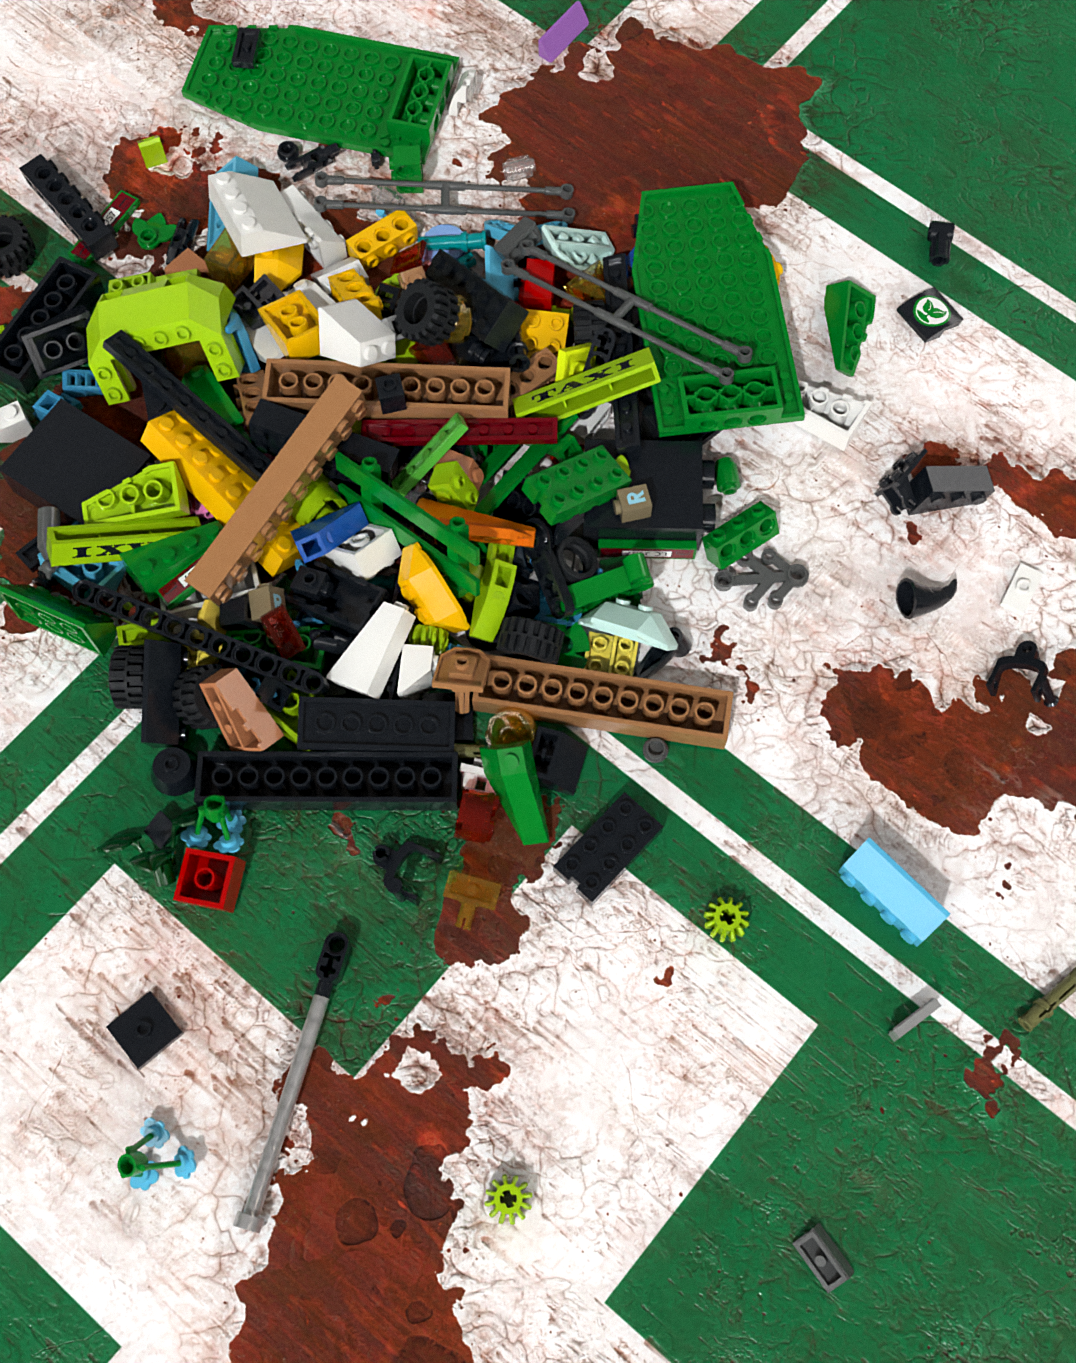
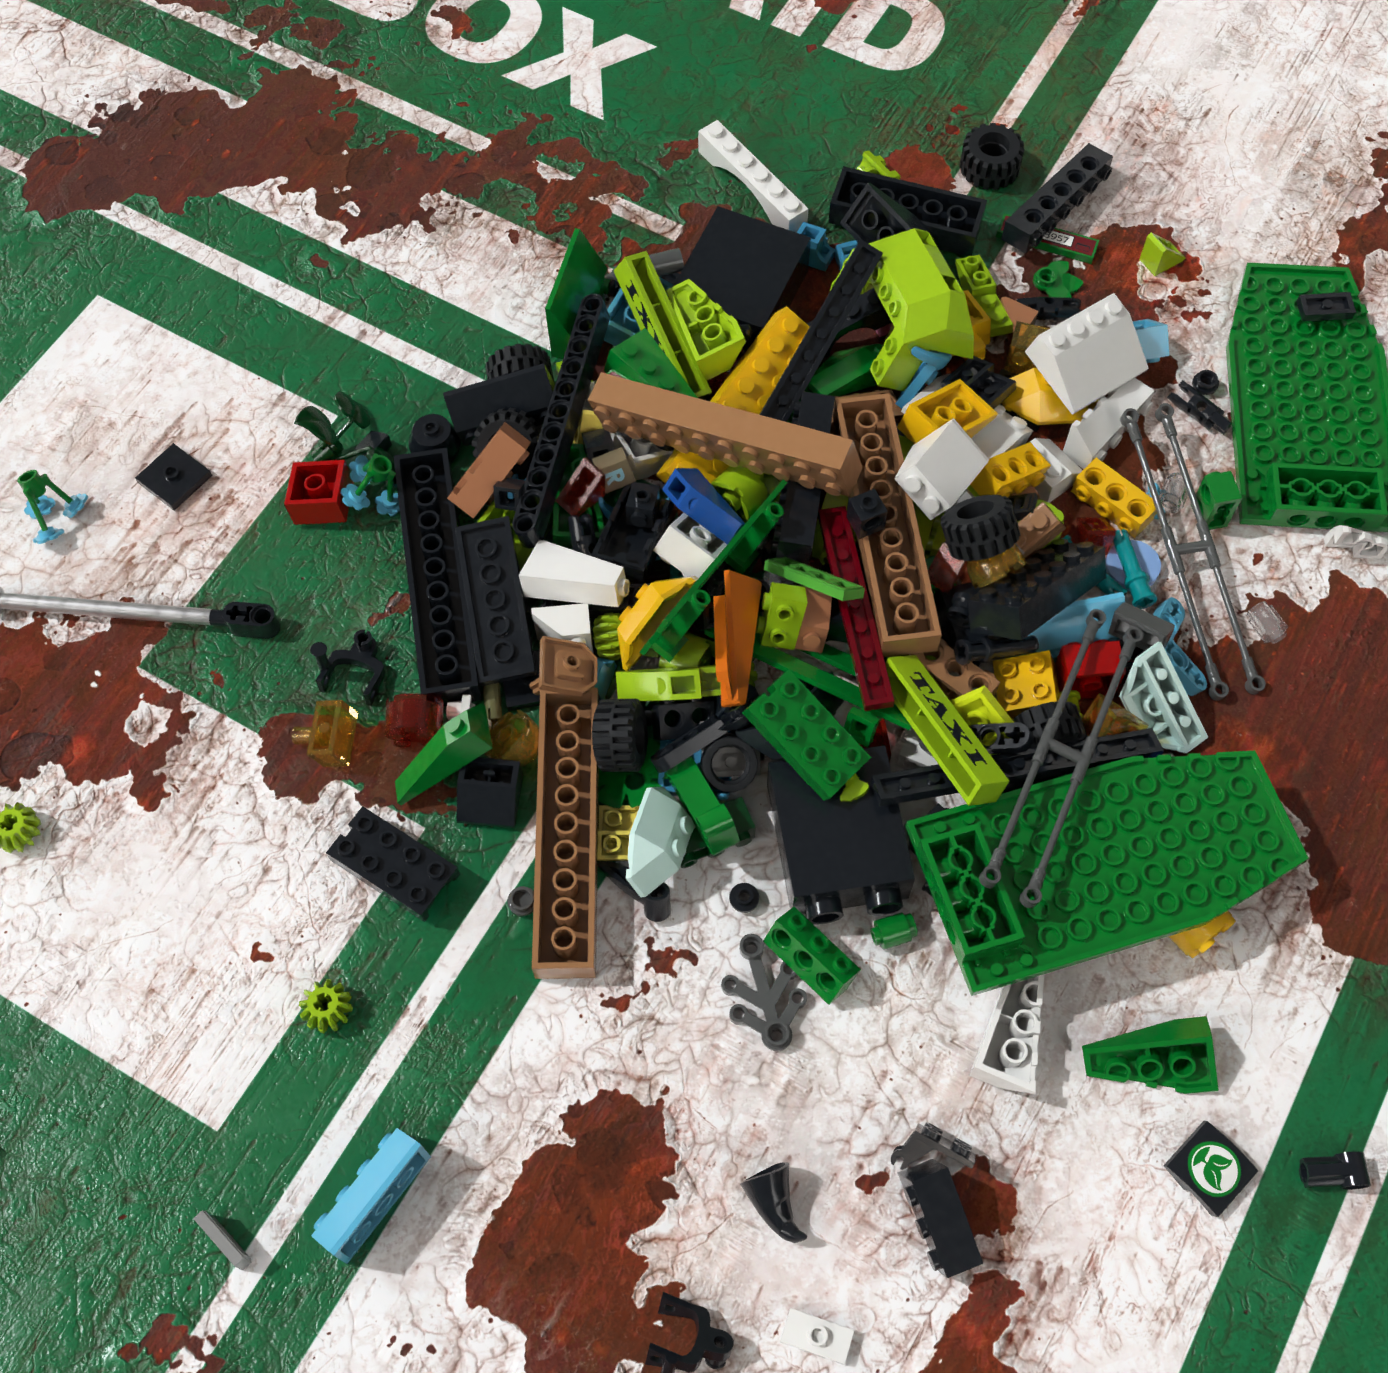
camera: 80 degrees right, 5 degrees down
black piece [371,149,381,169] -> none
tile [598,539,697,559] -> none
dark tan brick [613,484,652,523] -> none
none -> black plate [729,883,759,913]

